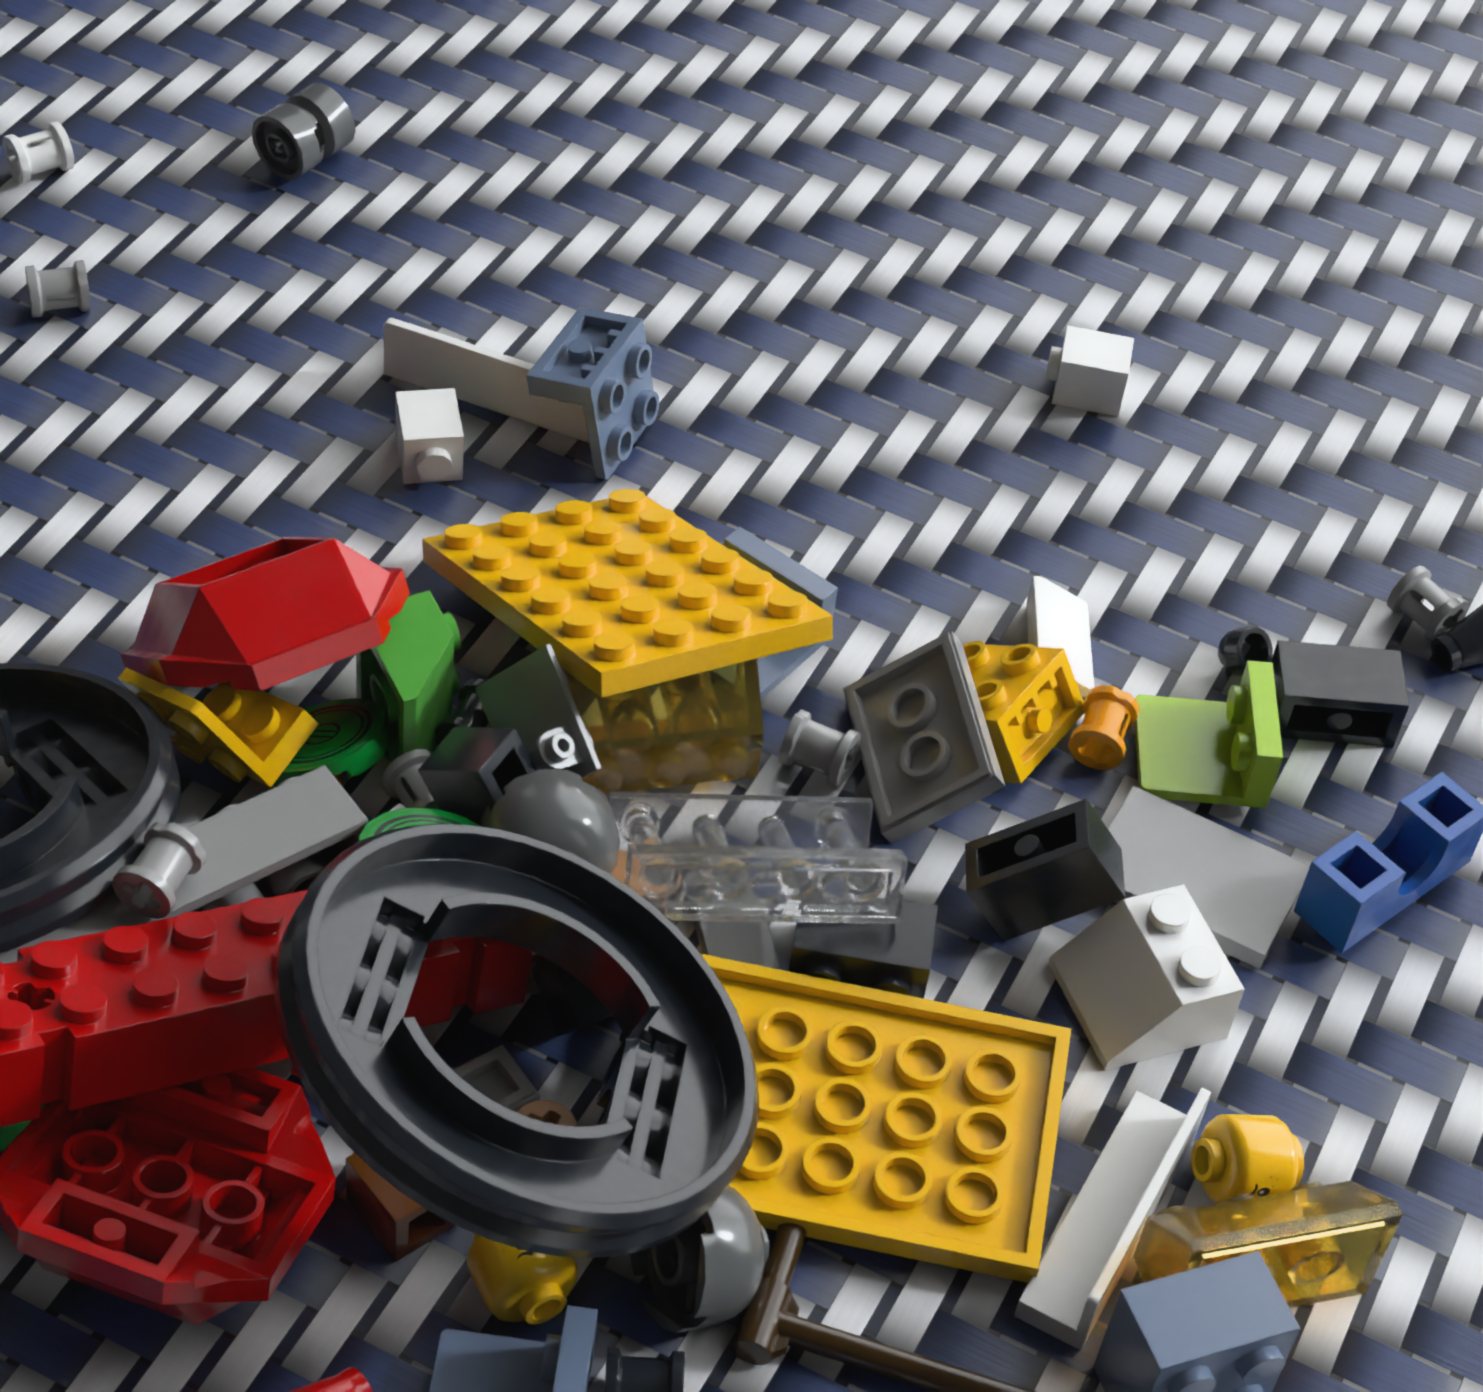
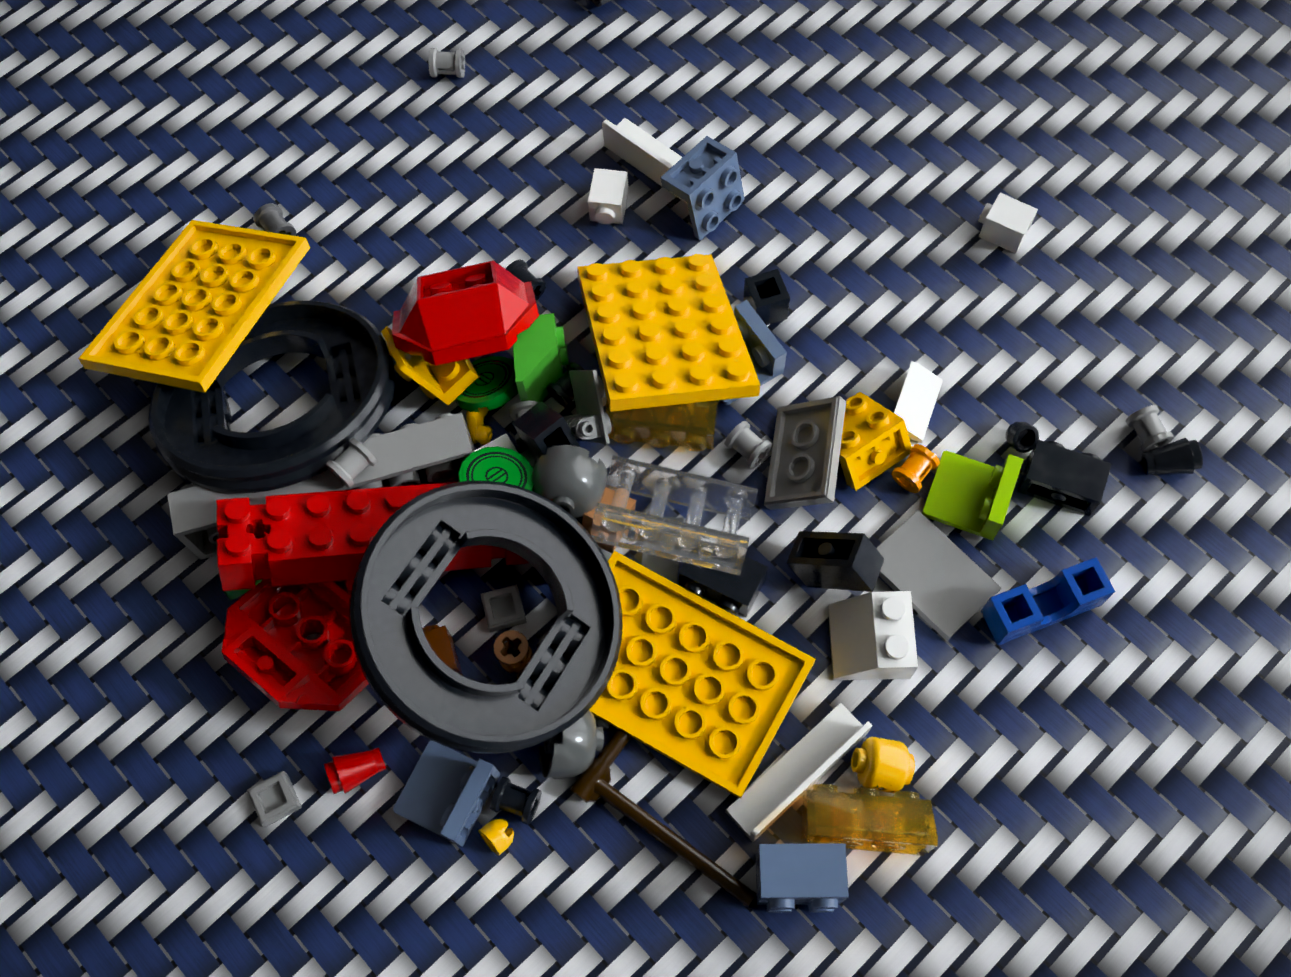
camera: 30 degrees right, 20 degrees up
none -> black brick [743,269,790,325]

